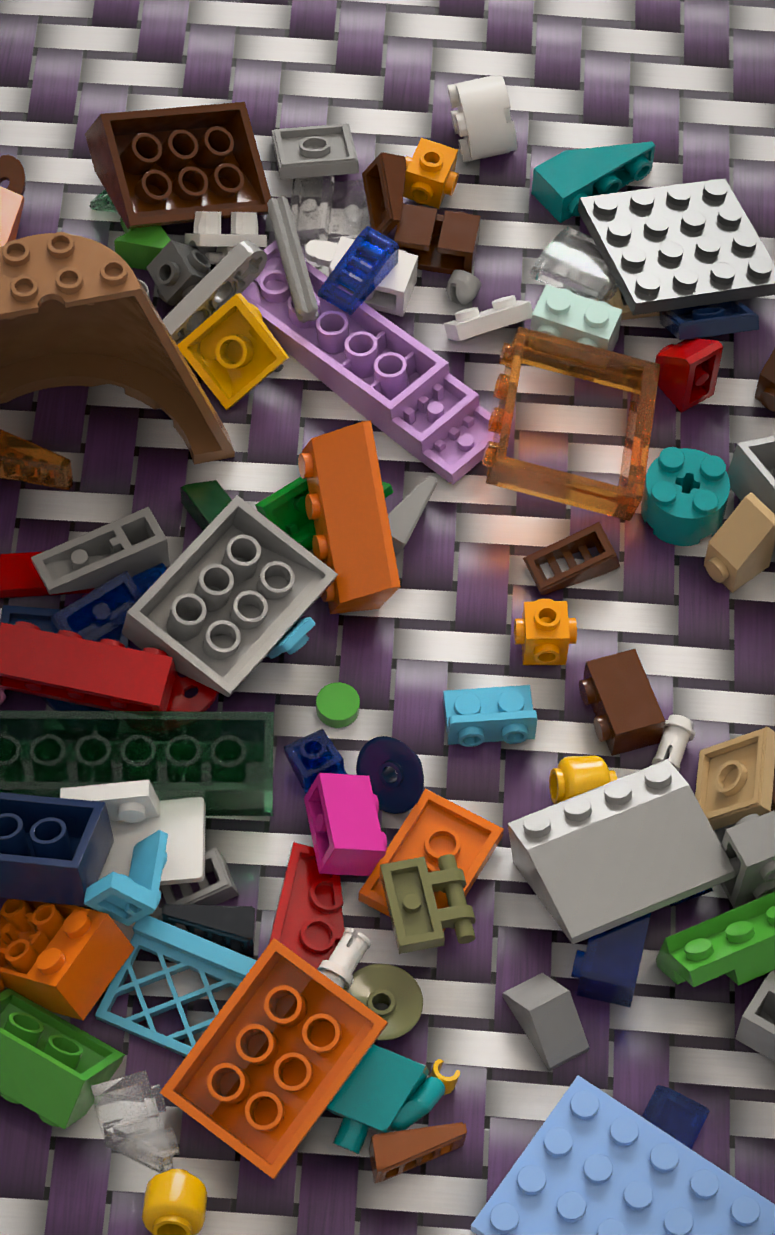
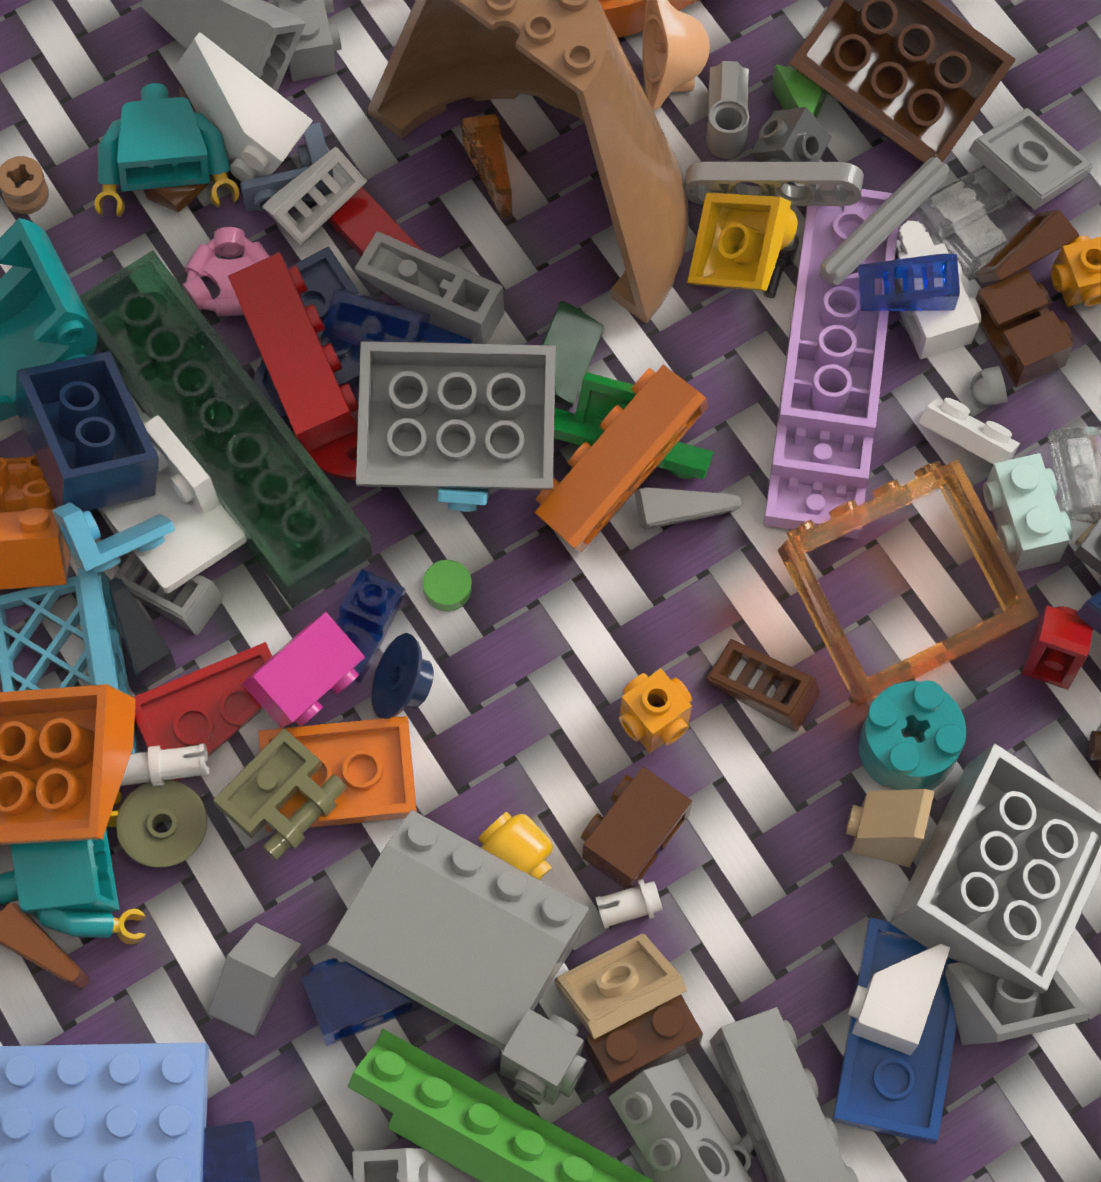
camera: 55 degrees right, 10 degrees up
white hips [185,211,267,265] -> none
medium azure bracket [443,685,538,747] -> none

